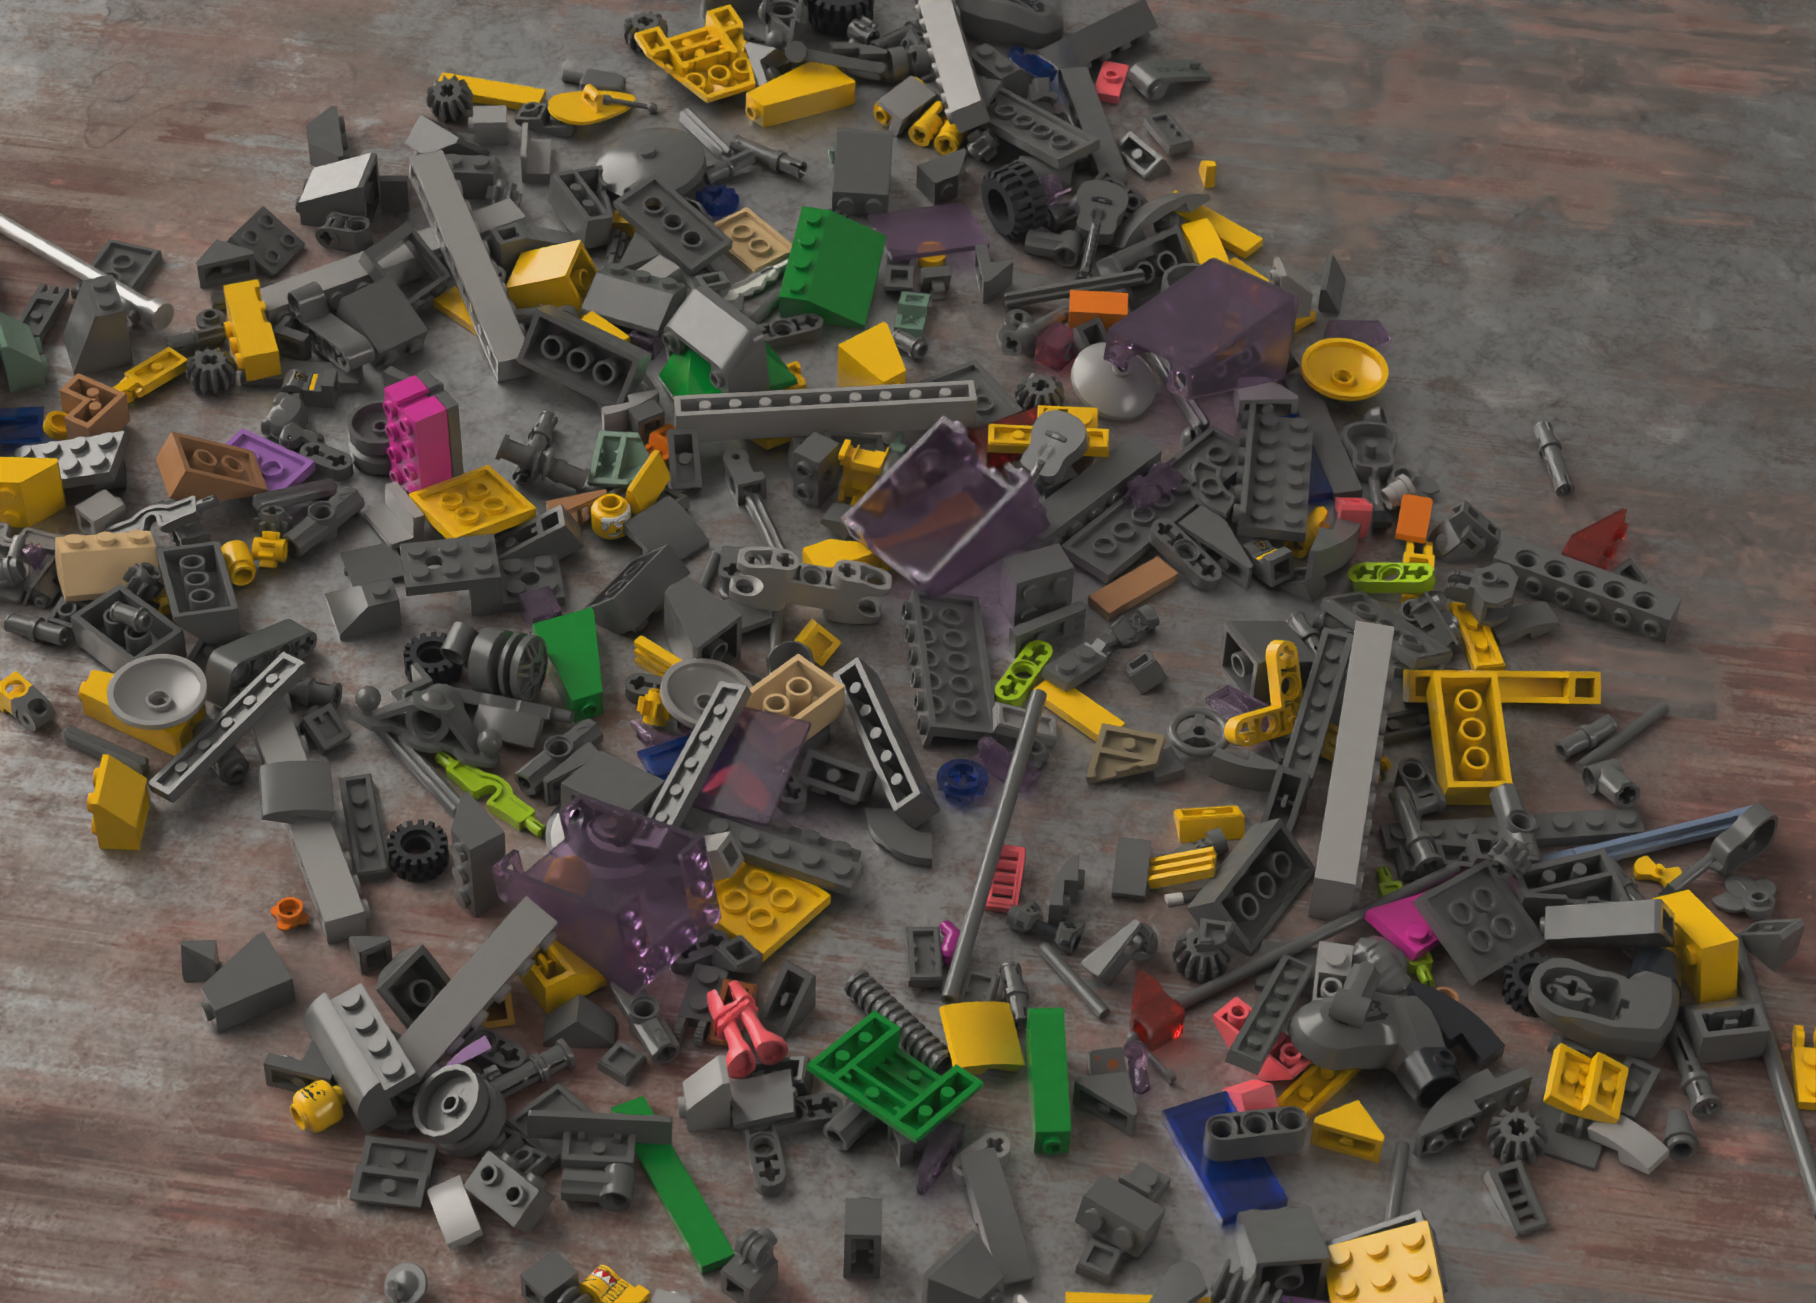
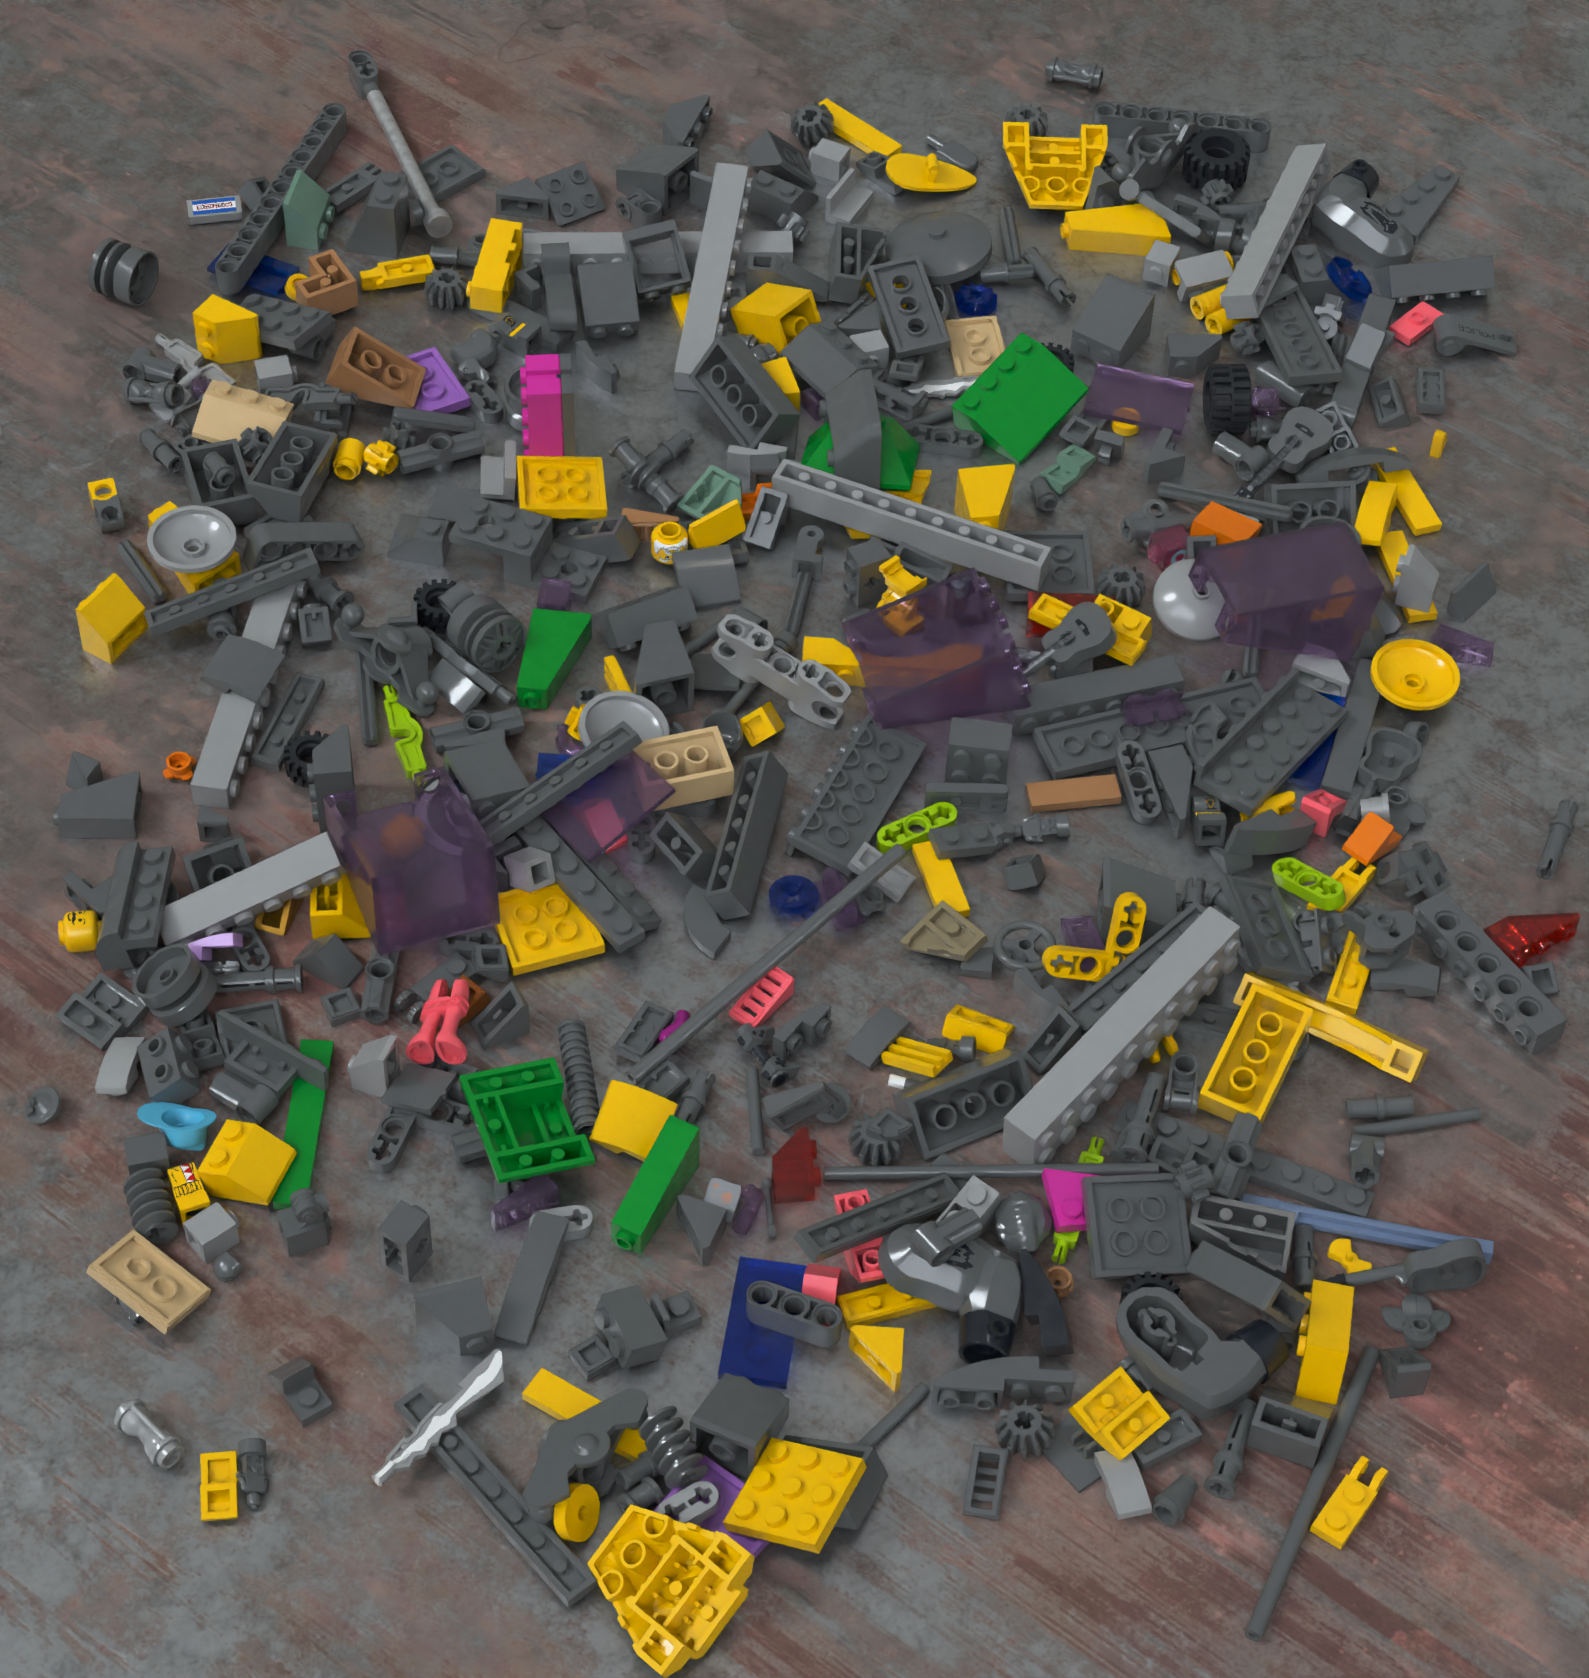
camera: 30 degrees right, 5 degrees up
dark grey hinge [602,95,657,113] -> none
none -> medium azure piece [137,1102,217,1151]
none -> yellow slope [197,1119,297,1205]
none -> light grey brick [1142,240,1181,287]
none -> slope [1345,323,1396,372]

